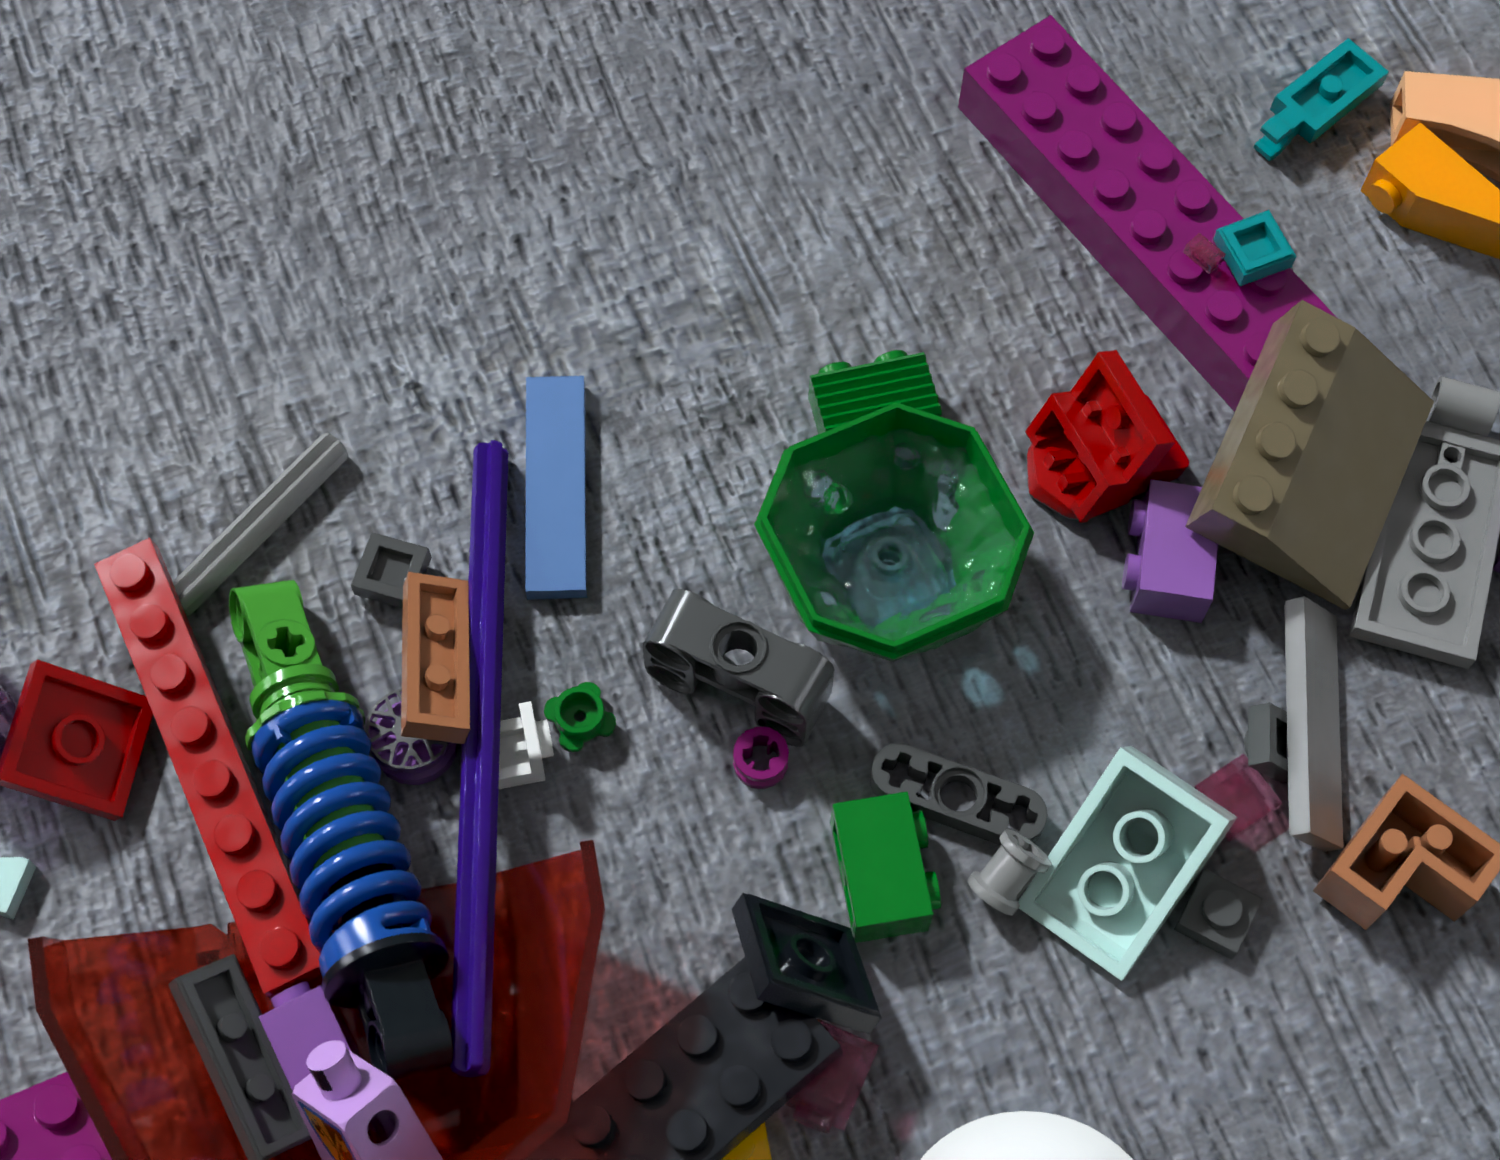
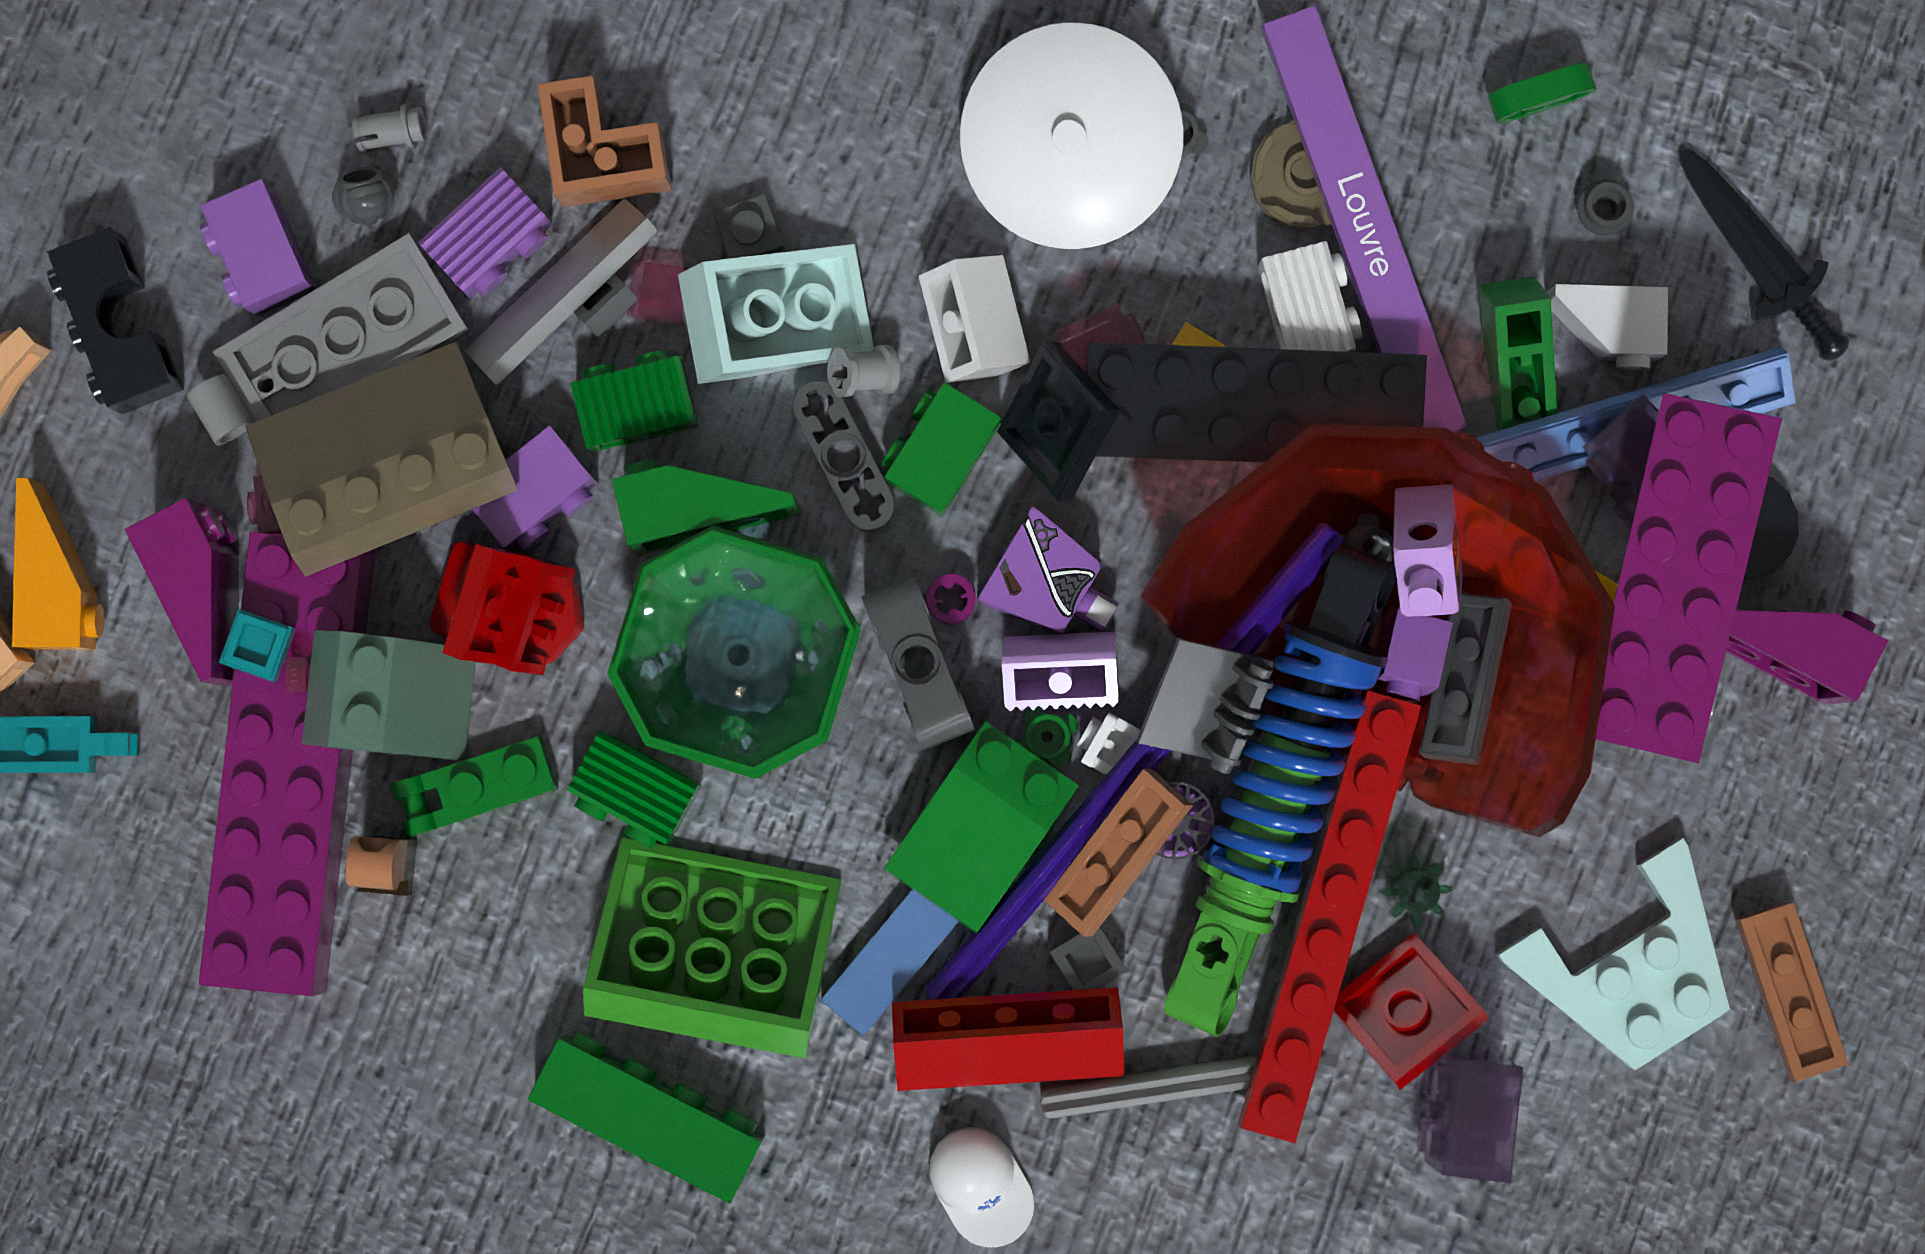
camera: 135 degrees left, 20 degrees up
none -> magenta slope [124,498,239,686]
none -> sand green slope [302,630,476,760]
none -> nougat leg [346,835,417,896]
none -> green plate [390,736,558,838]
none -> medium lavender brick [418,167,552,299]
none -> green brick [527,1031,765,1204]
none -> green brick [570,350,699,453]
none -> bright green slope [583,837,841,1059]
none -> green slope [612,460,802,555]
none -> green slope [884,721,1079,933]
none -> red brick [892,987,1124,1091]
none -> white brick [919,255,1031,384]
none -> white cap [929,1126,1034,1248]
none -> medium lavender torso [977,507,1119,634]
none -> lavender brick [1002,632,1119,711]
none -> dark grey hinge [1136,637,1274,774]
none -> dark grey plate [1341,513,1394,562]
none -> clear green gear [1378,855,1452,926]

